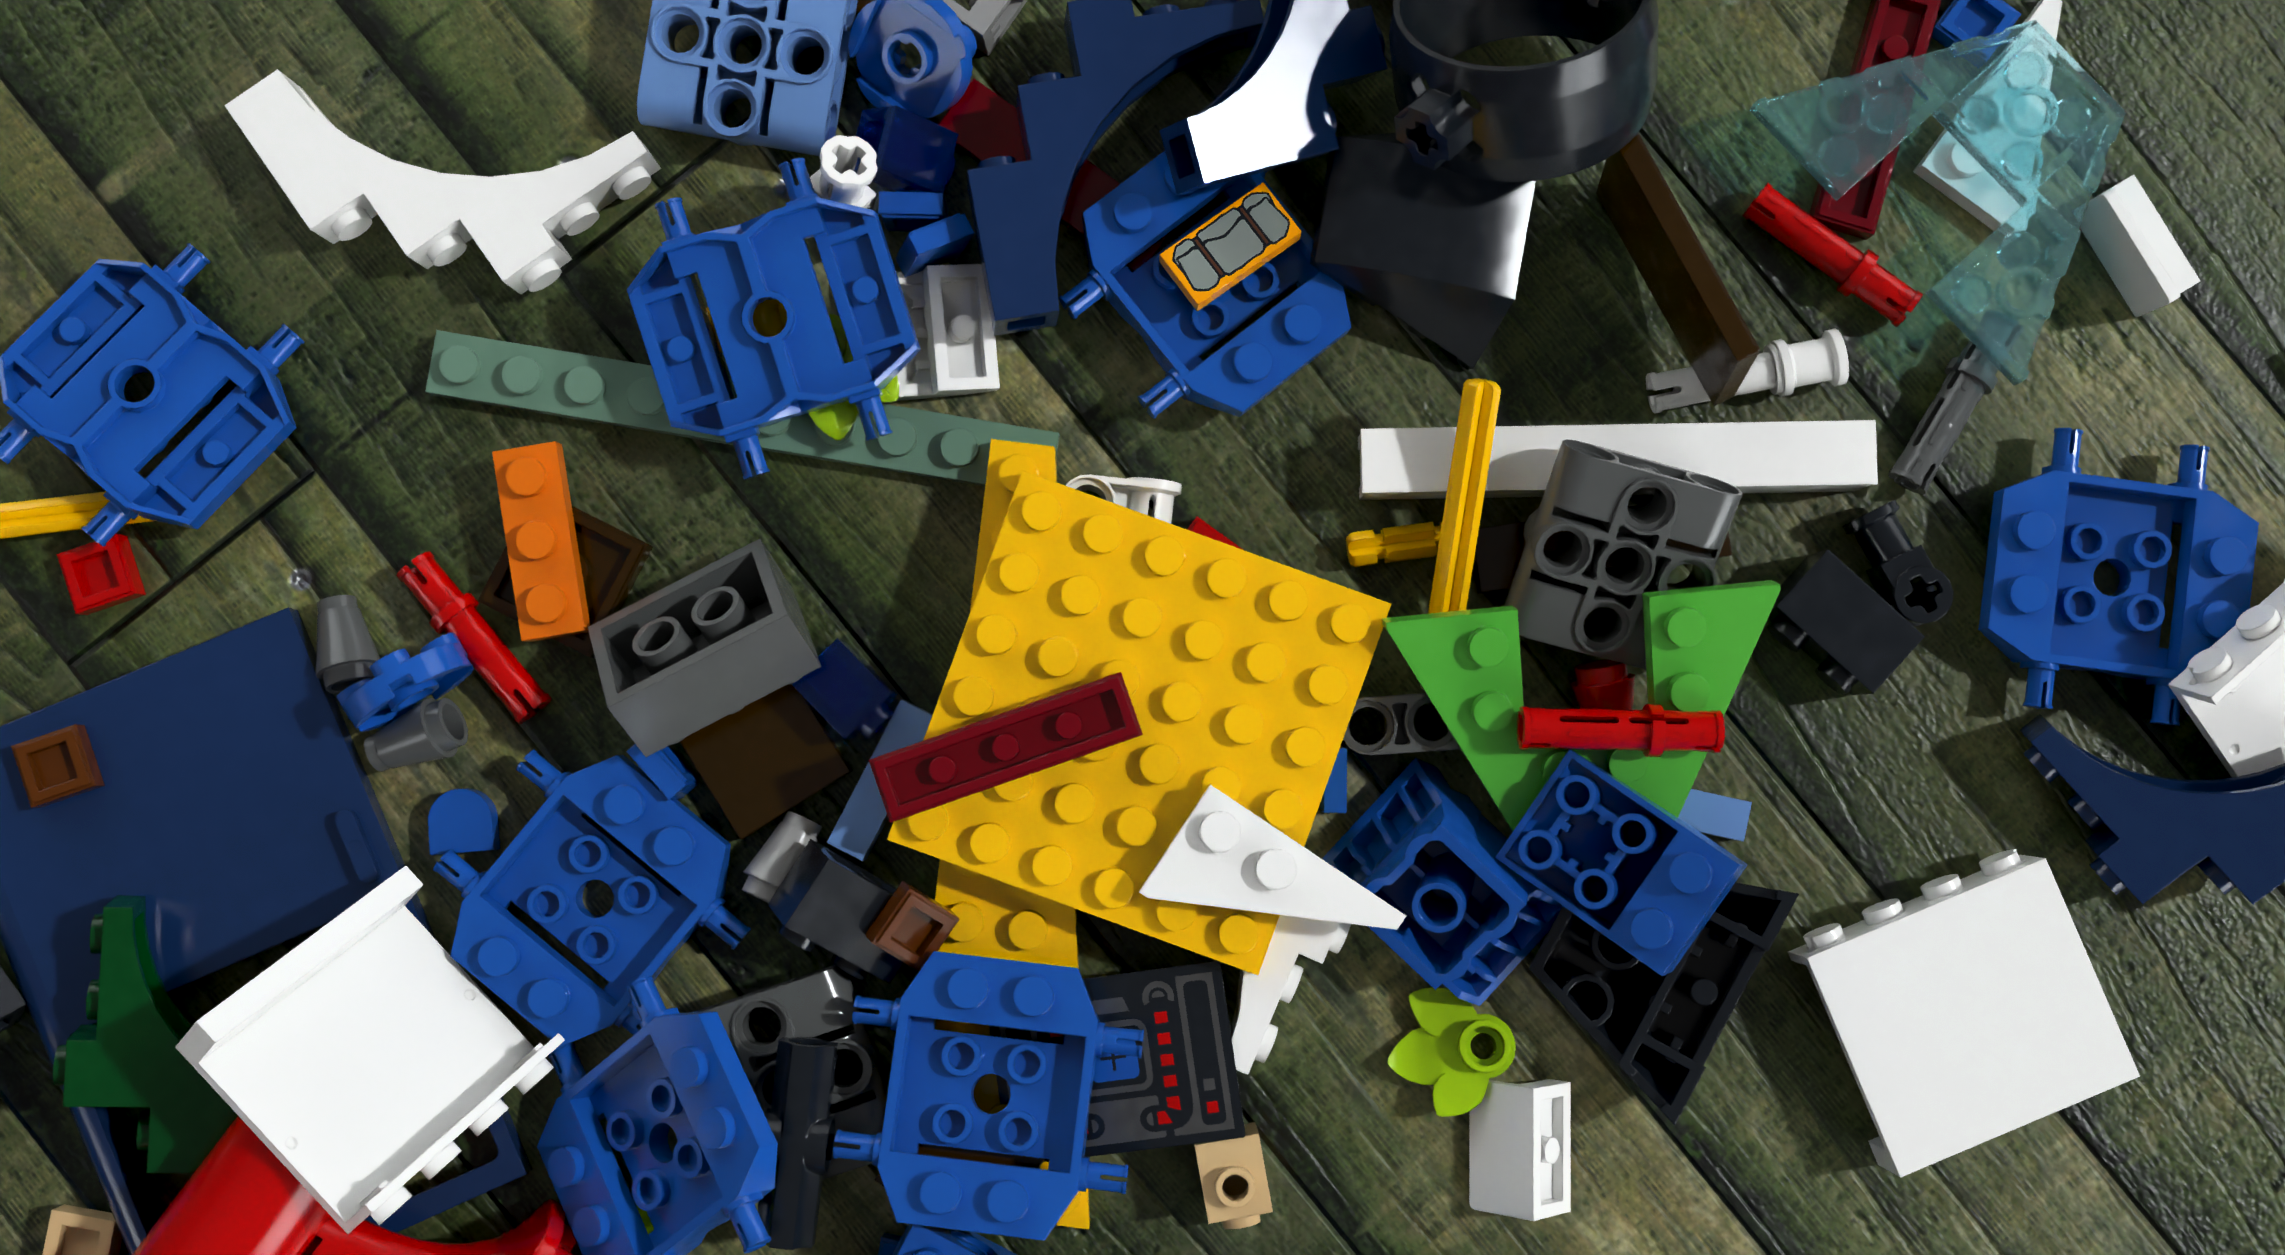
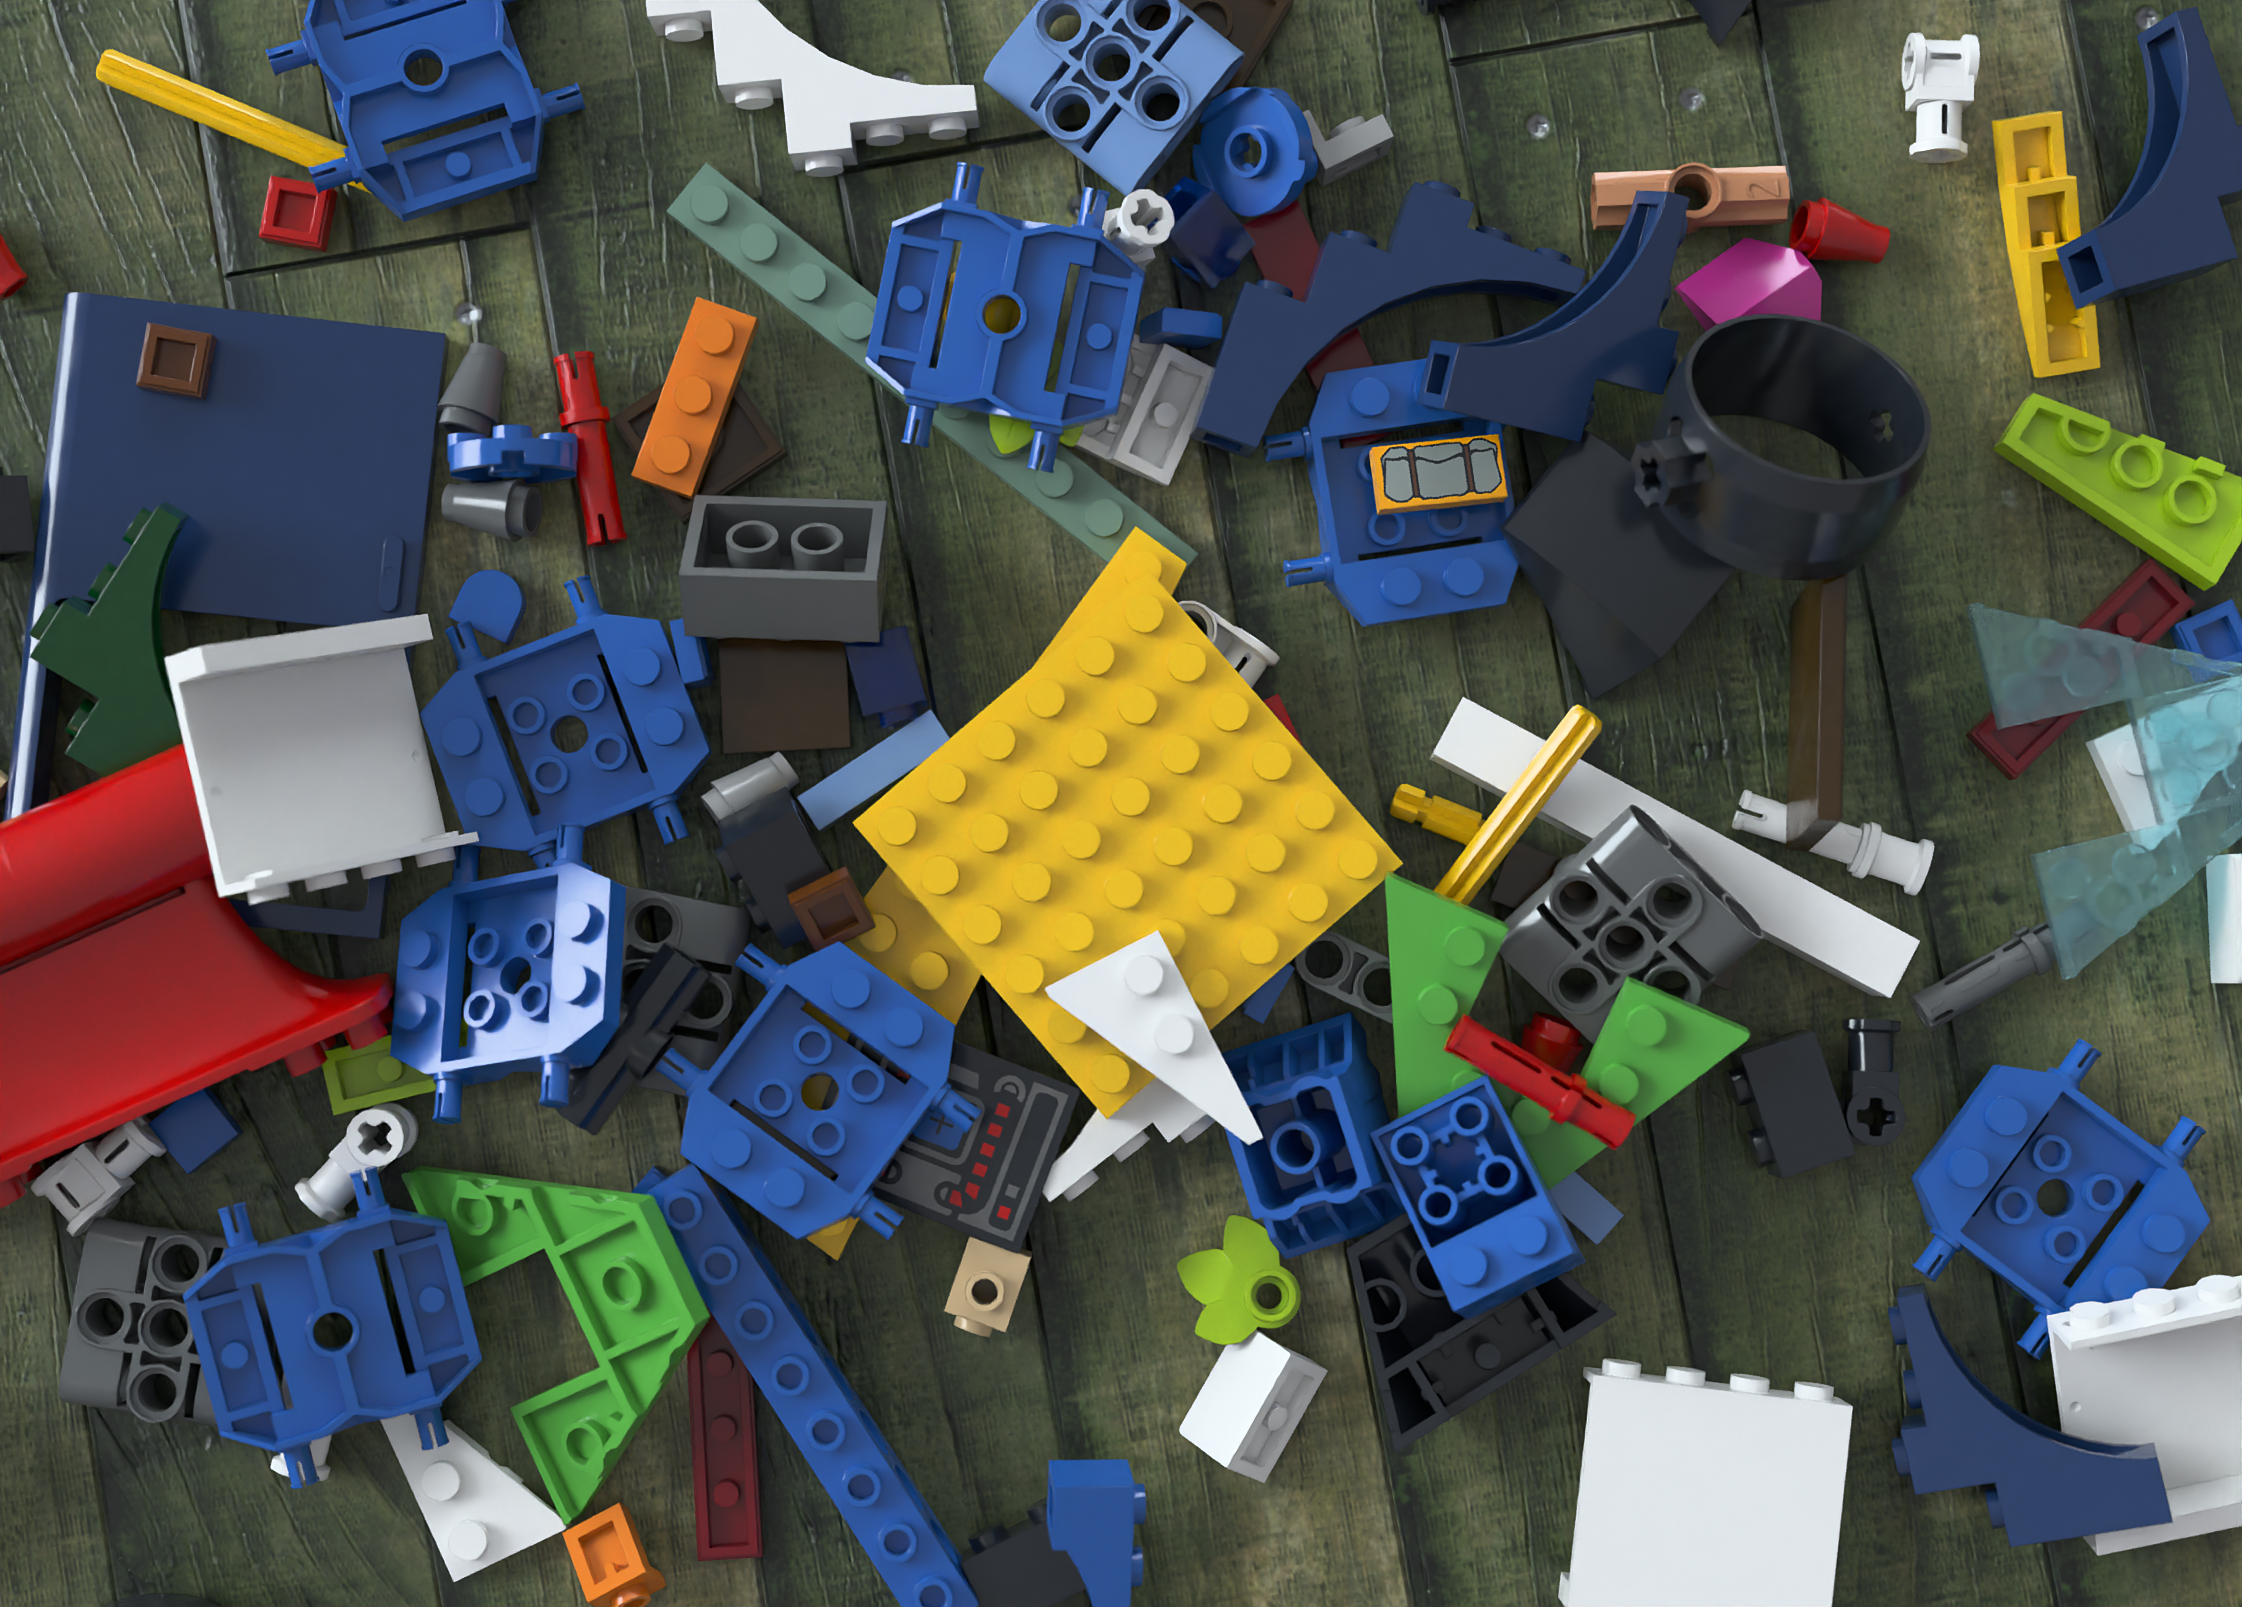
camera: 30 degrees right, 0 degrees up
dark red tile [869,672,1143,823] -> none
blue tile [878,191,949,232] -> none
red pin [1742,183,1923,327] -> none

